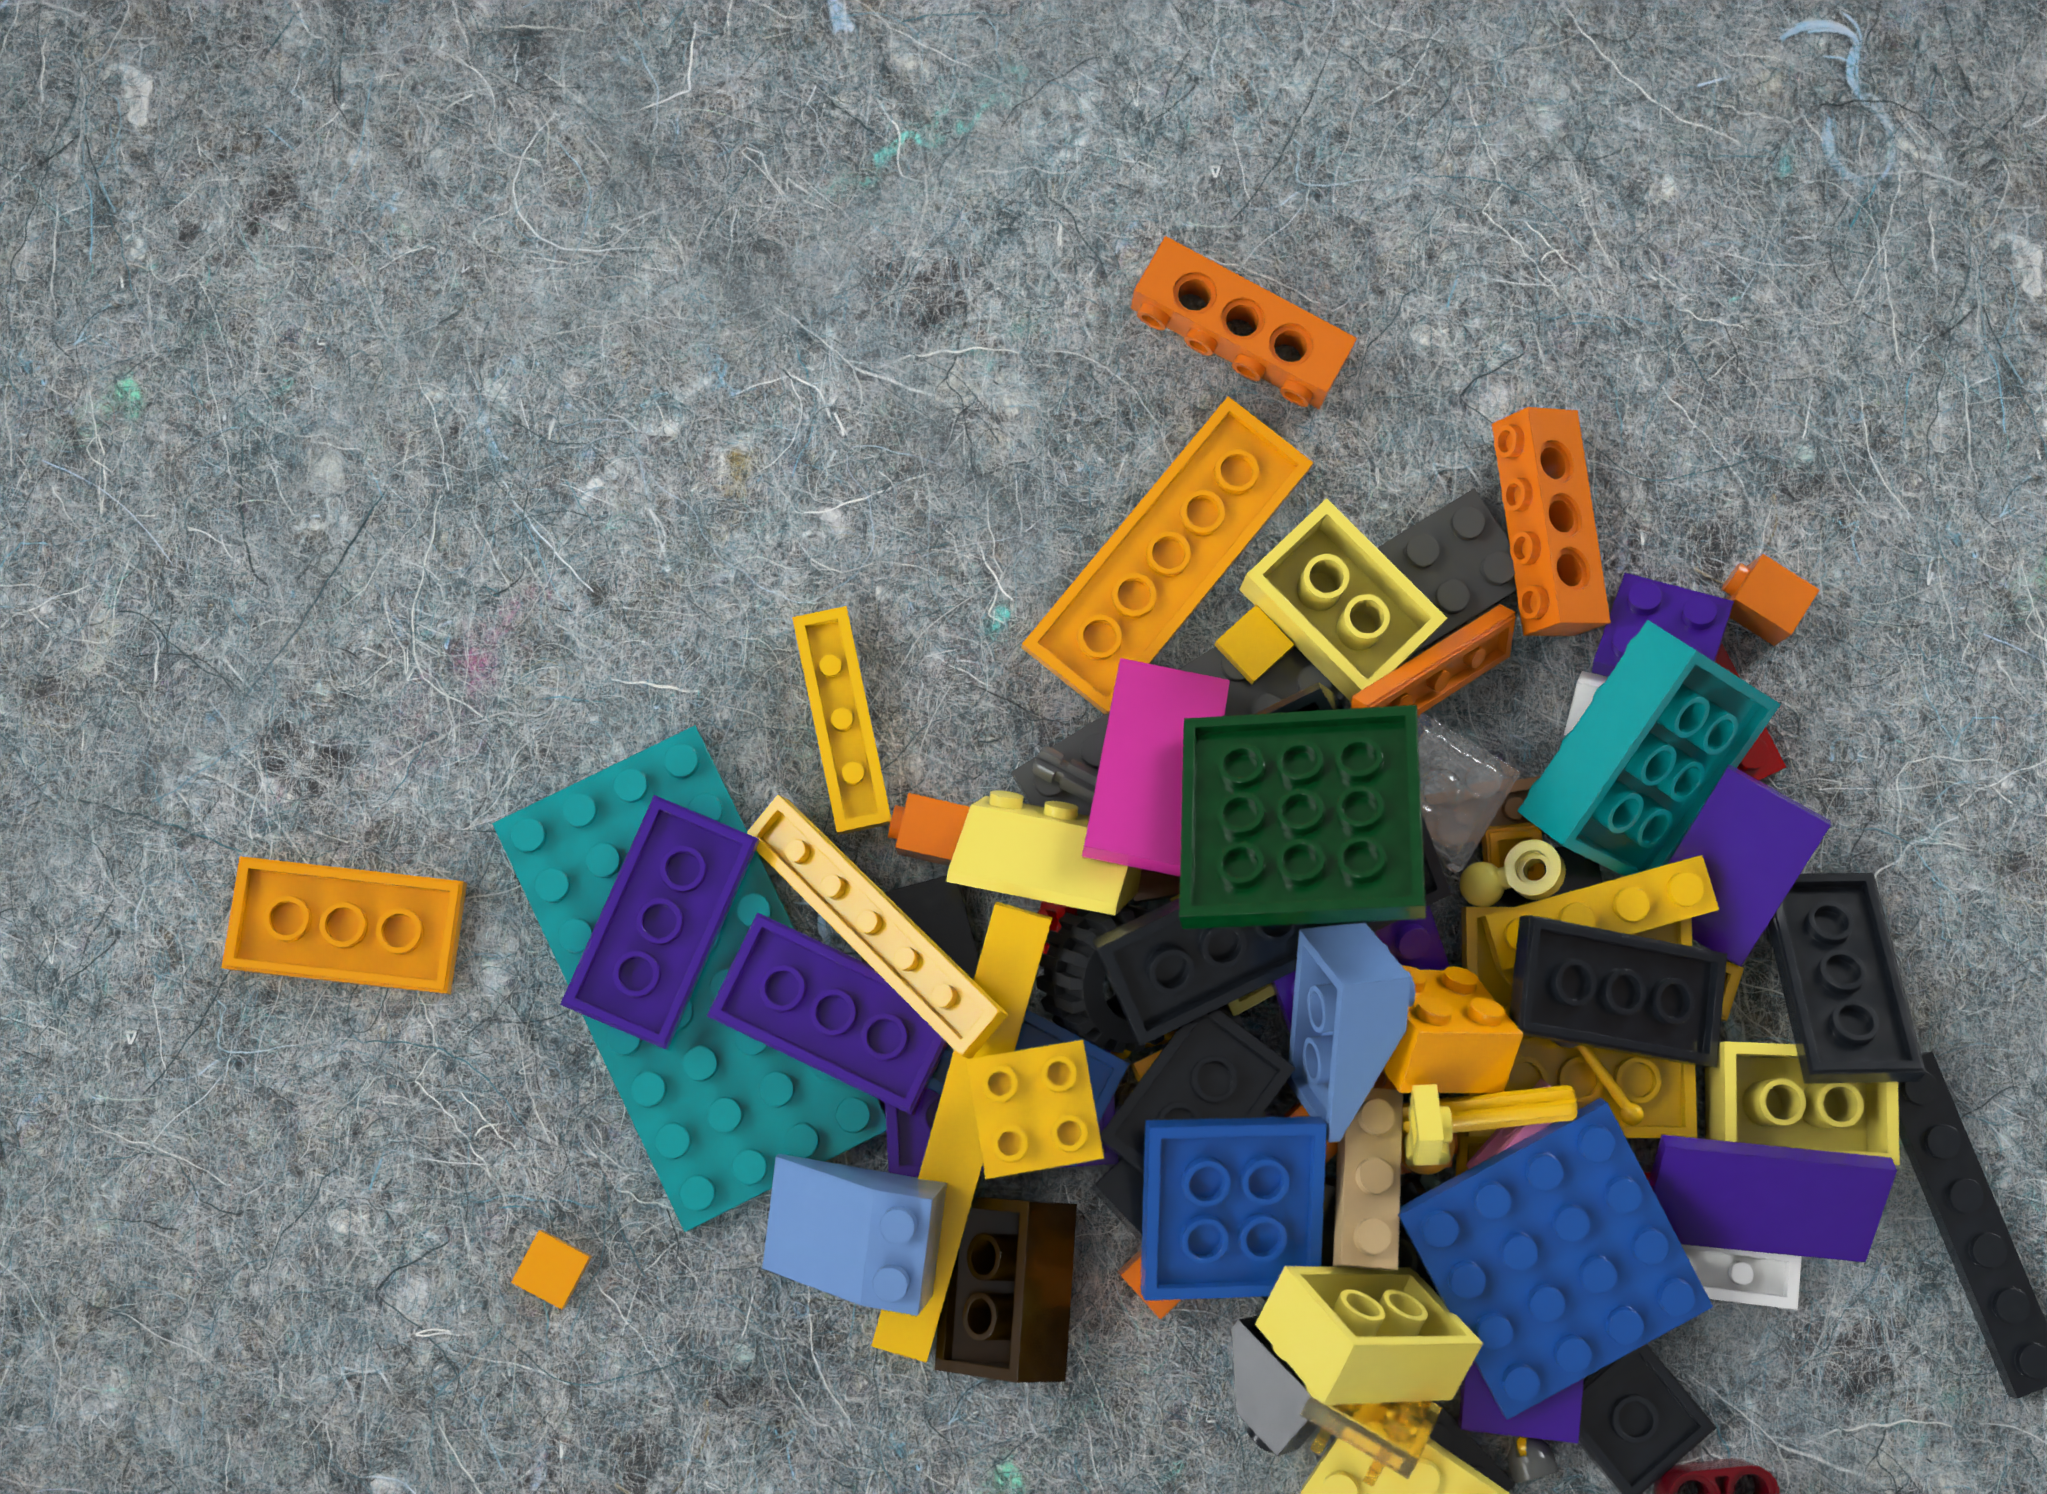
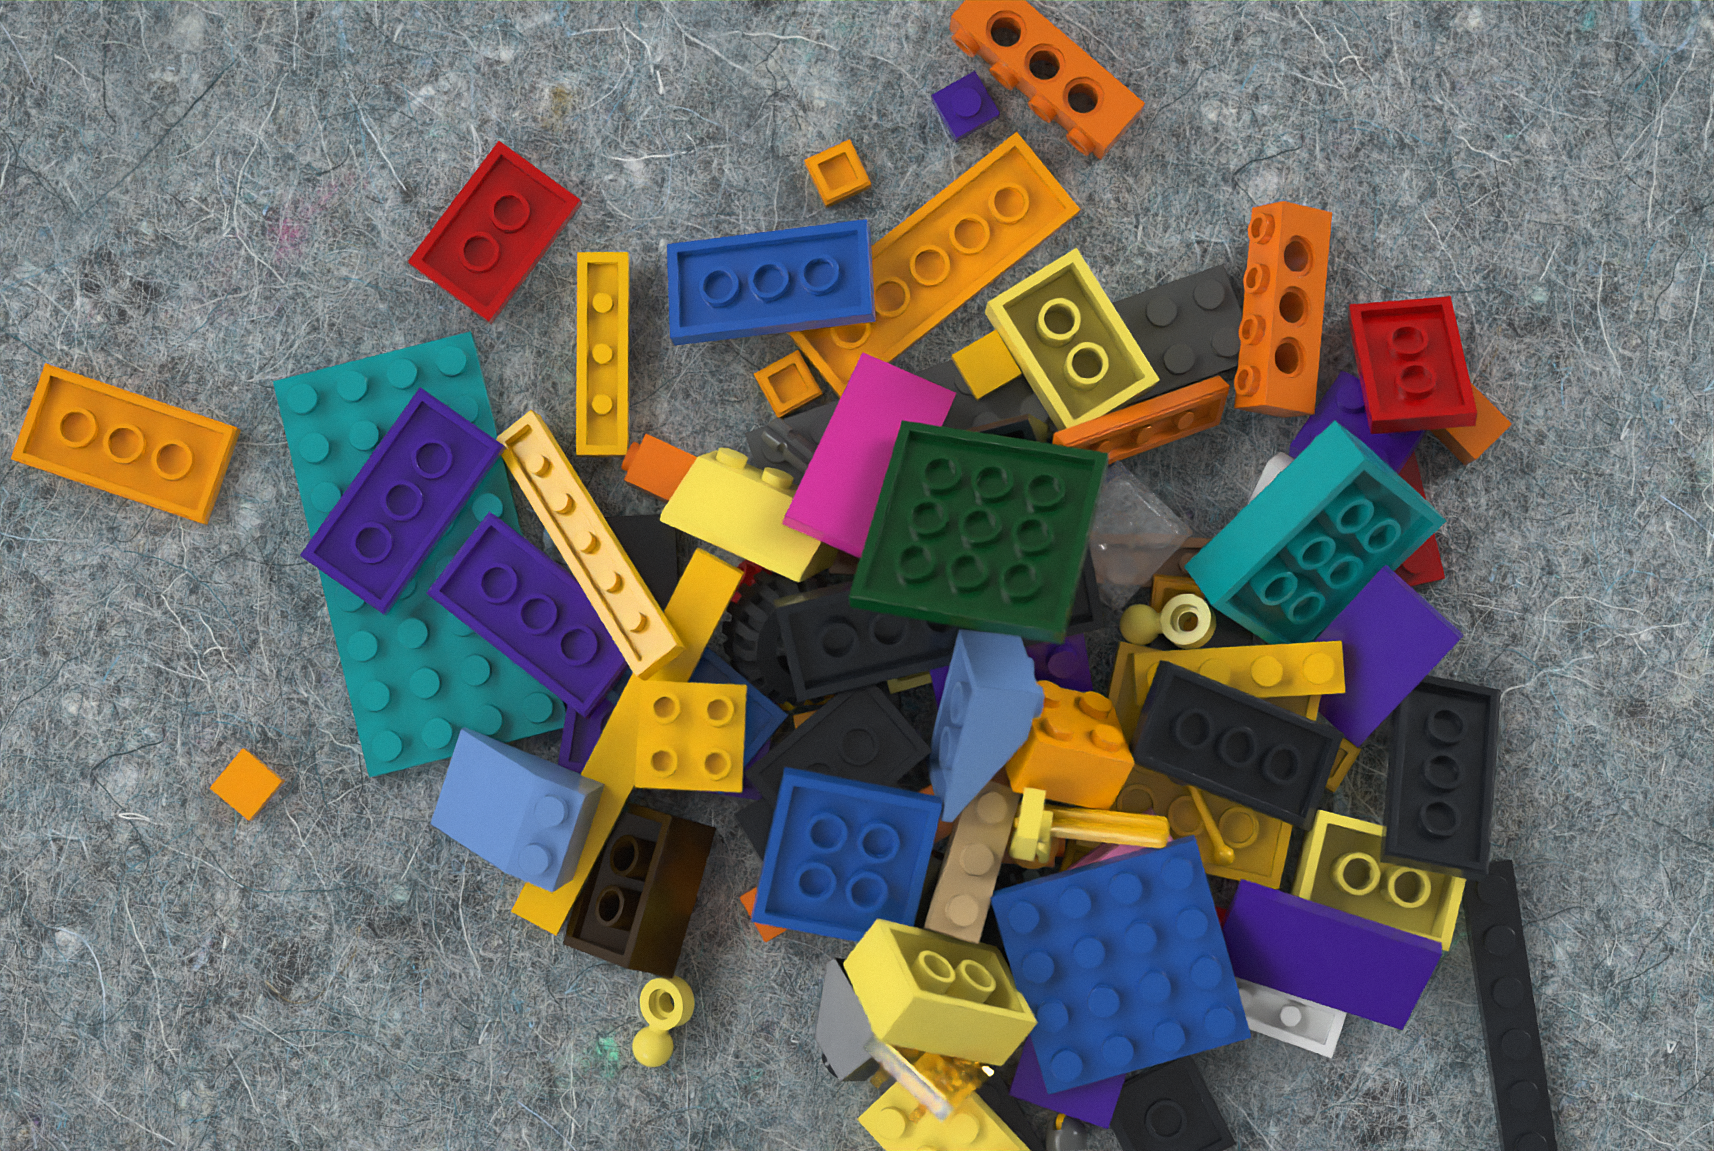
camera: 15 degrees right, 5 degrees up
none -> red plate [407,141,582,325]
none -> light yellow plate [632,975,695,1067]
none -> blue plate [667,219,876,346]
none -> light orange tile [754,350,823,419]
none -> light orange tile [804,139,872,209]
none -> dark purple plate [931,71,1000,142]
none -> red plate [1347,296,1477,434]

